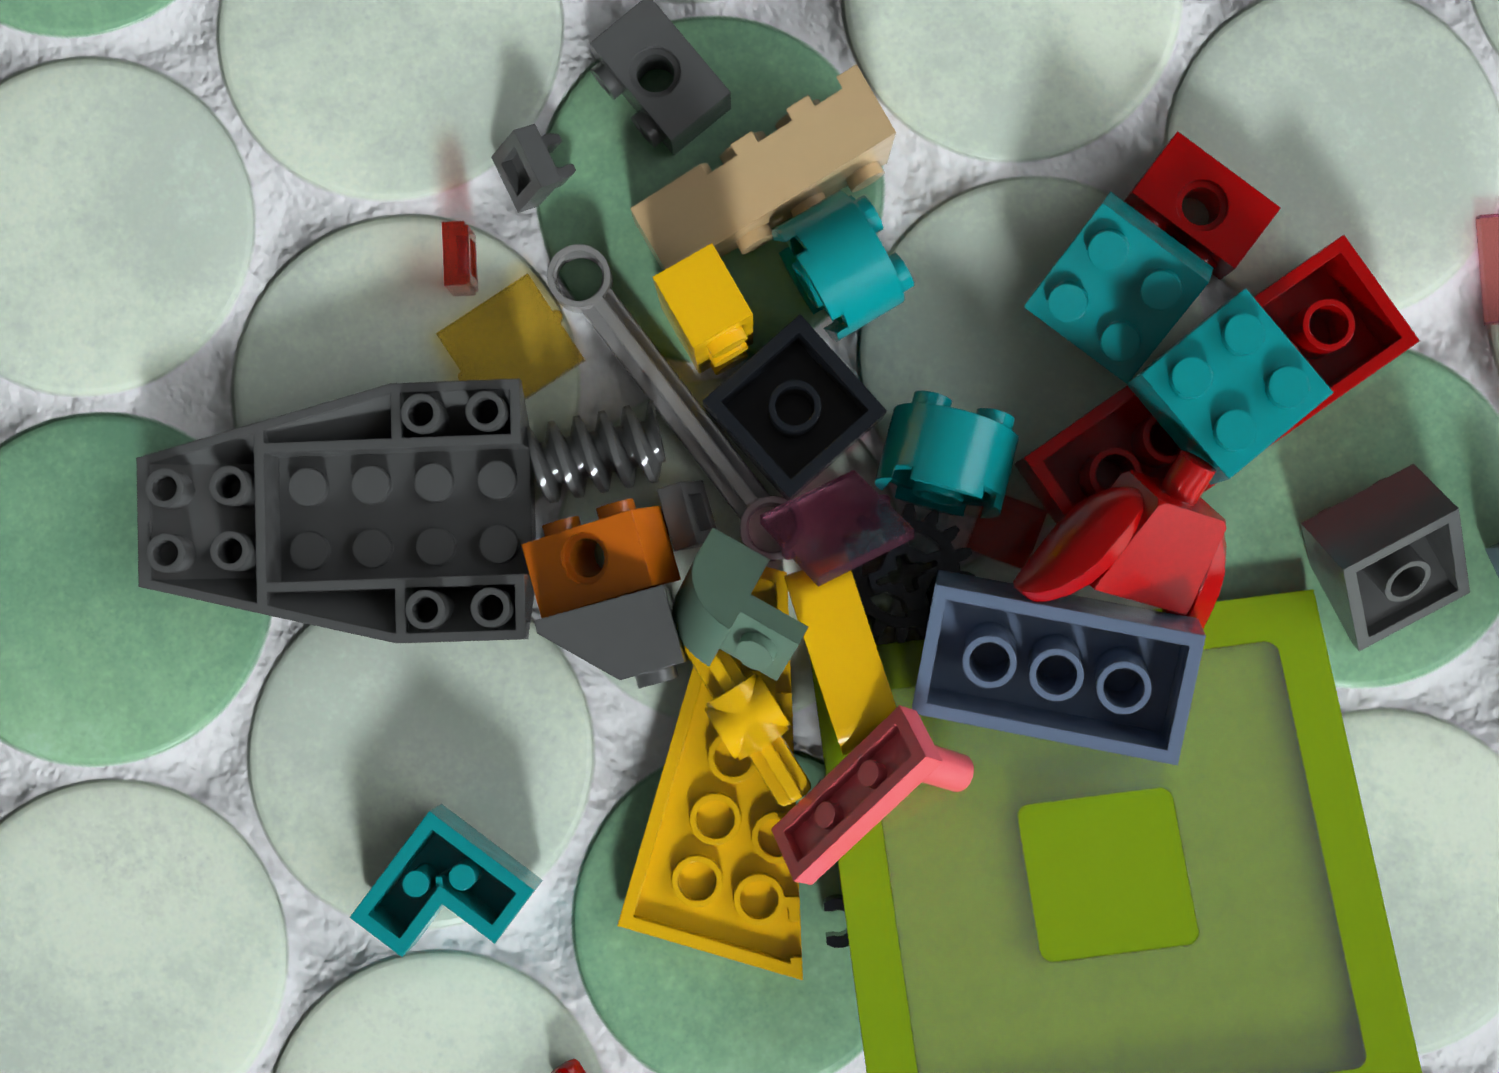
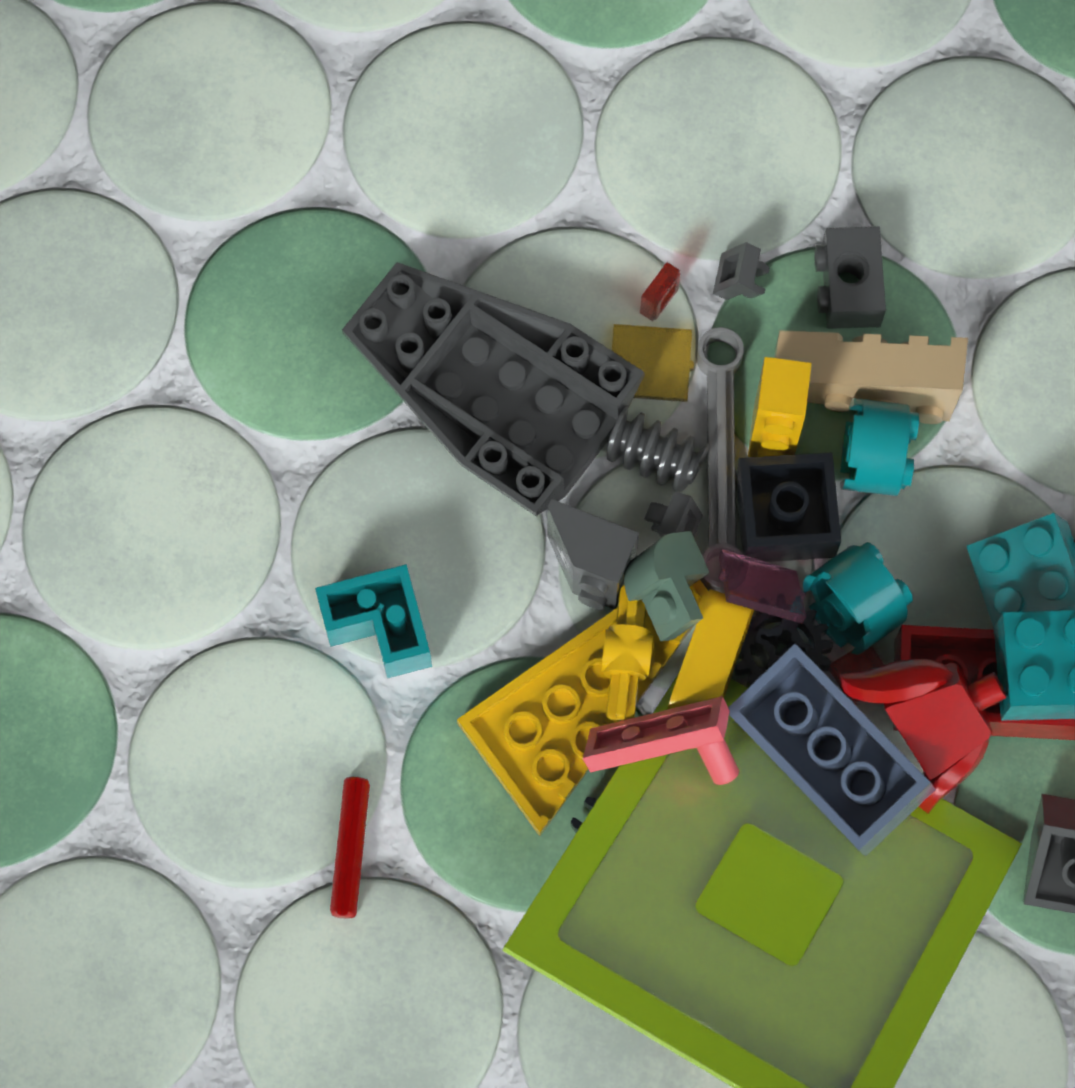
camera: 35 degrees right, 15 degrees down
orange brick [521,498,681,618] -> none

